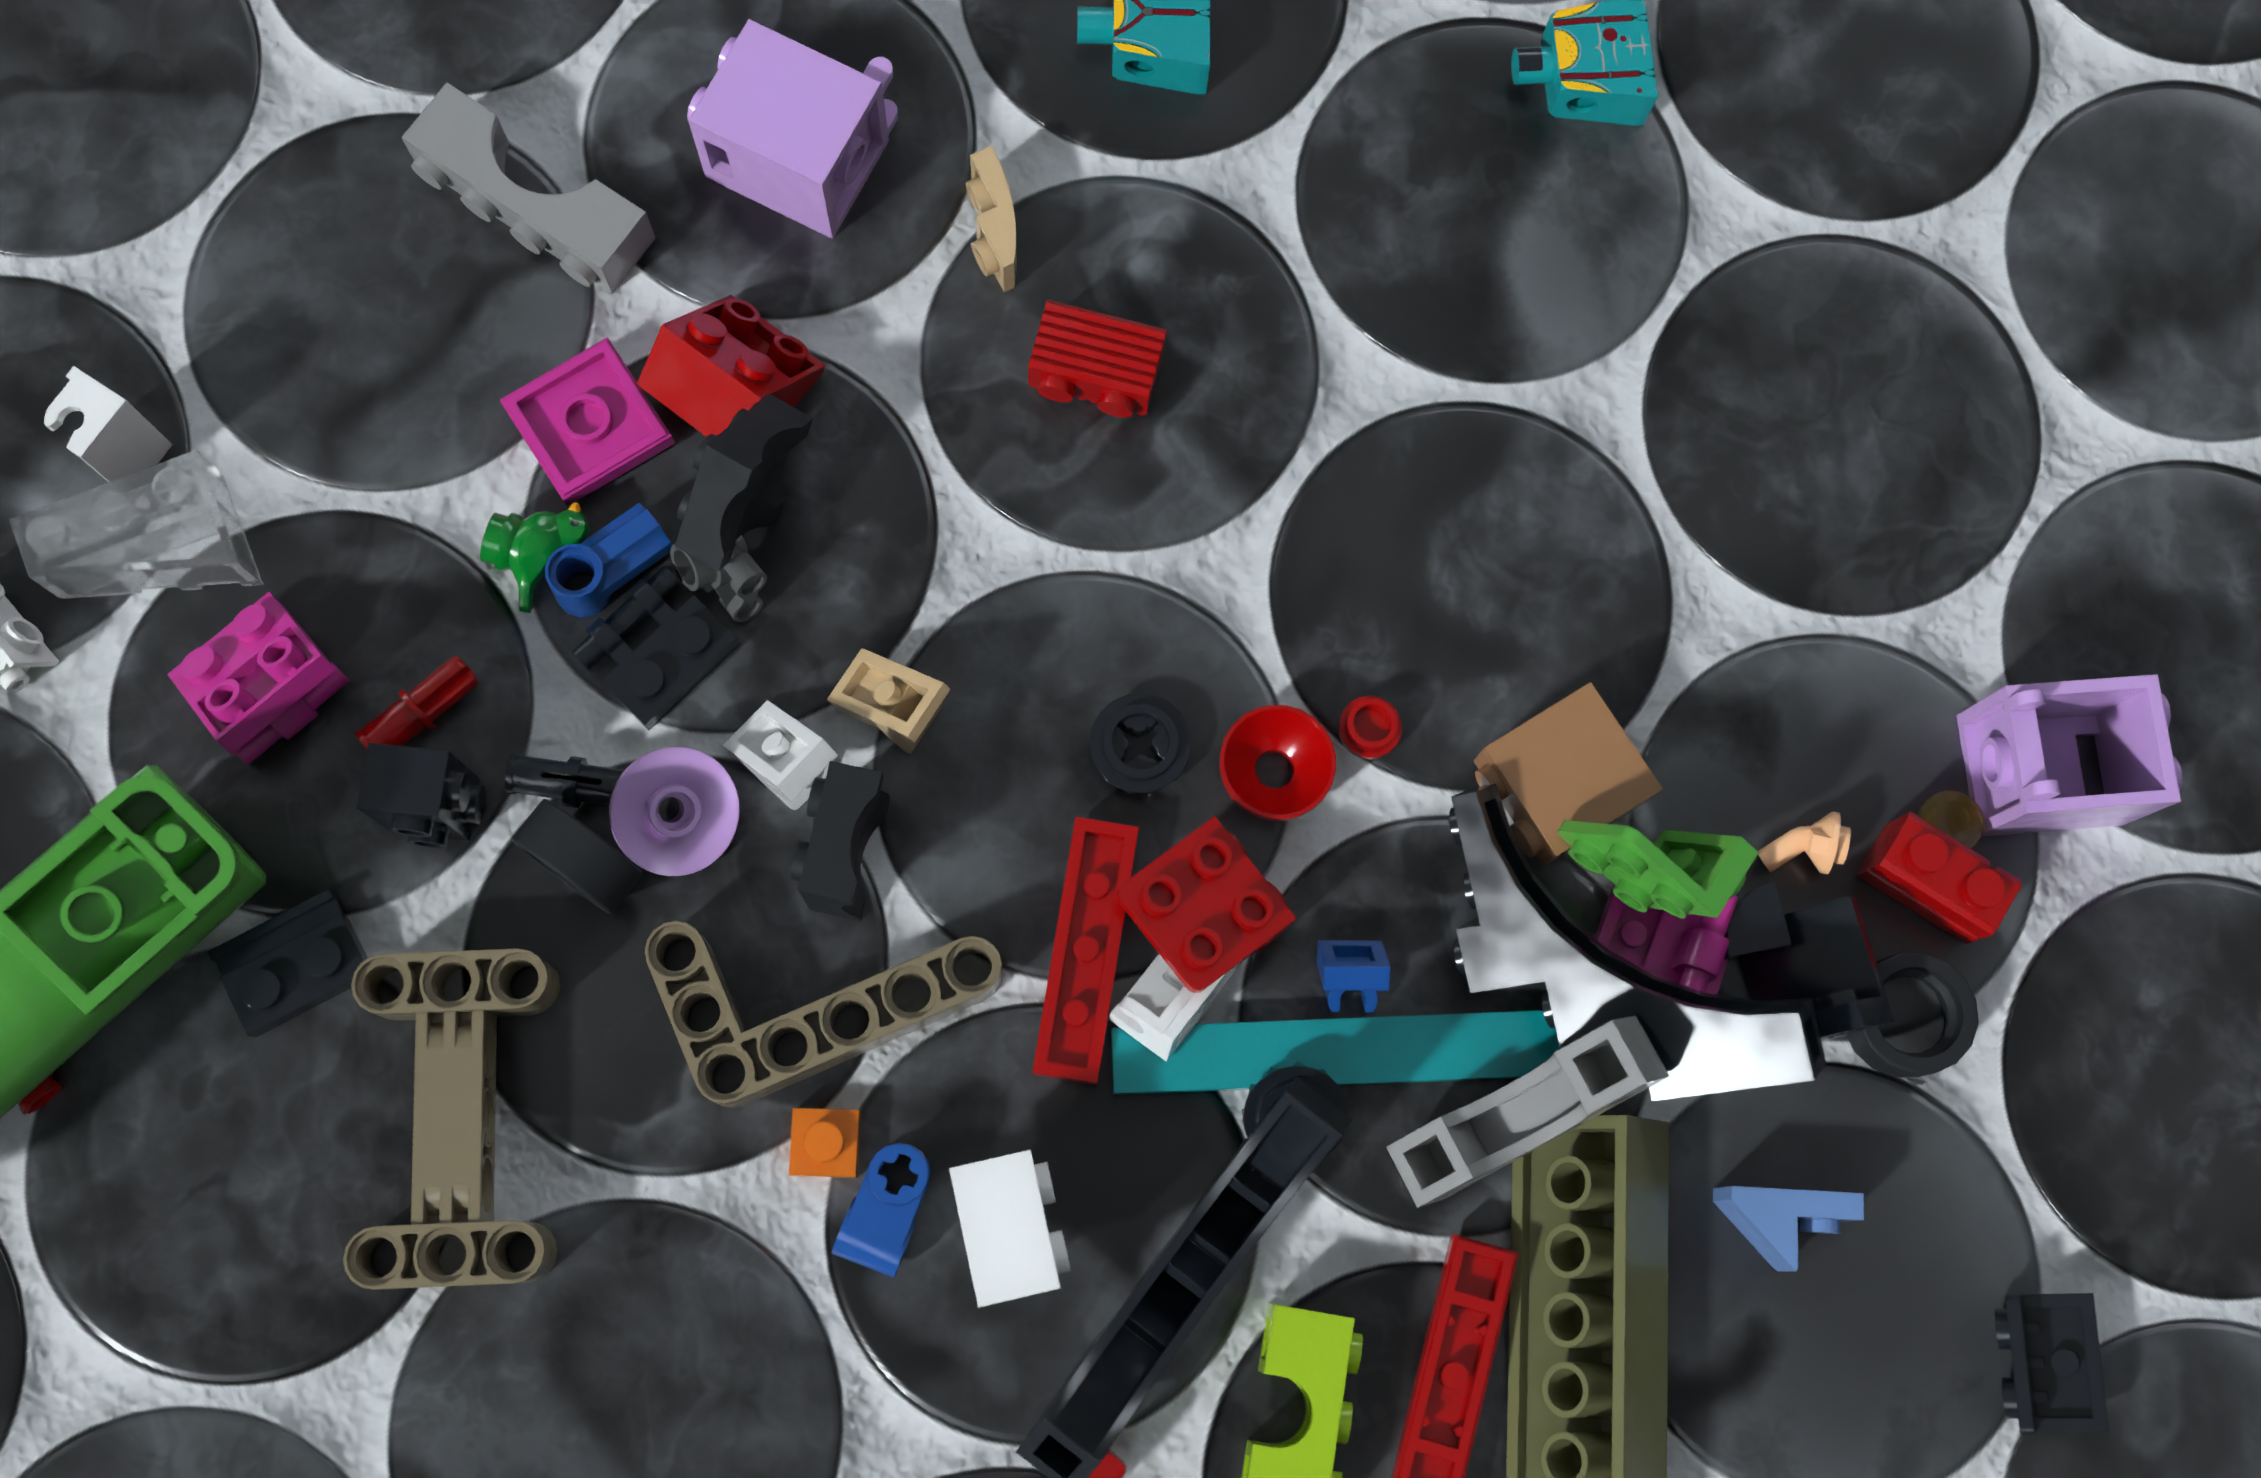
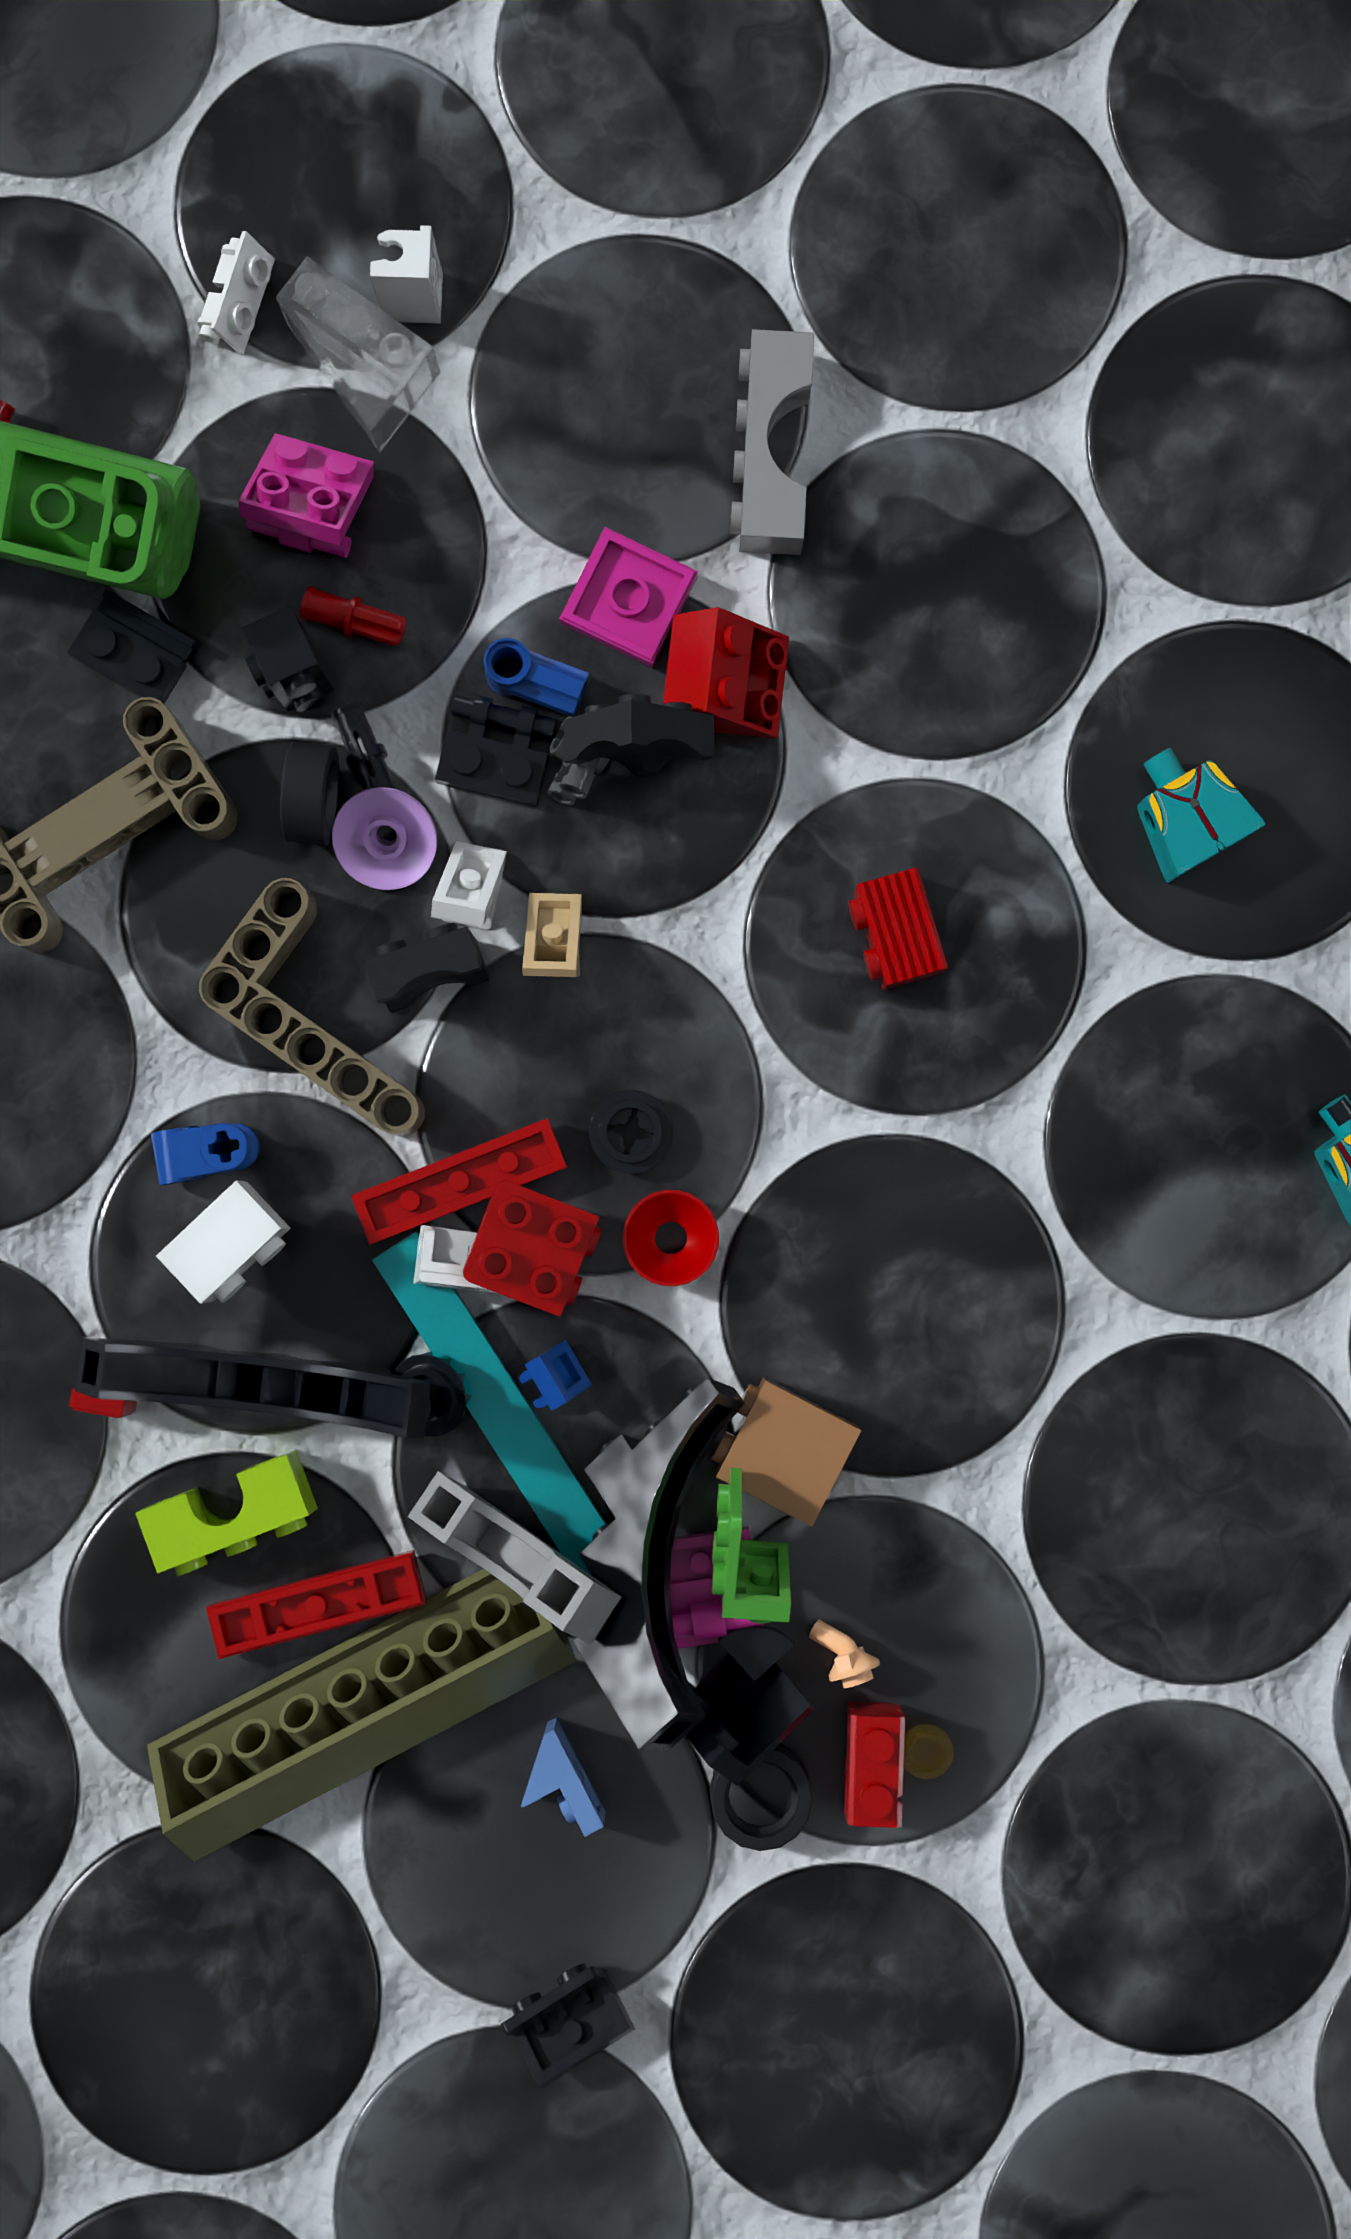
camera: 70 degrees right, 10 degrees up
green animal [480,502,590,613] -> none
lavender container [687,19,898,239] -> none
orange plate [789,1108,861,1178] -> none
tan slope [965,145,1017,292] -> none
red plate [1338,696,1402,759] -> none
lavender container [1956,674,2182,837] -> none

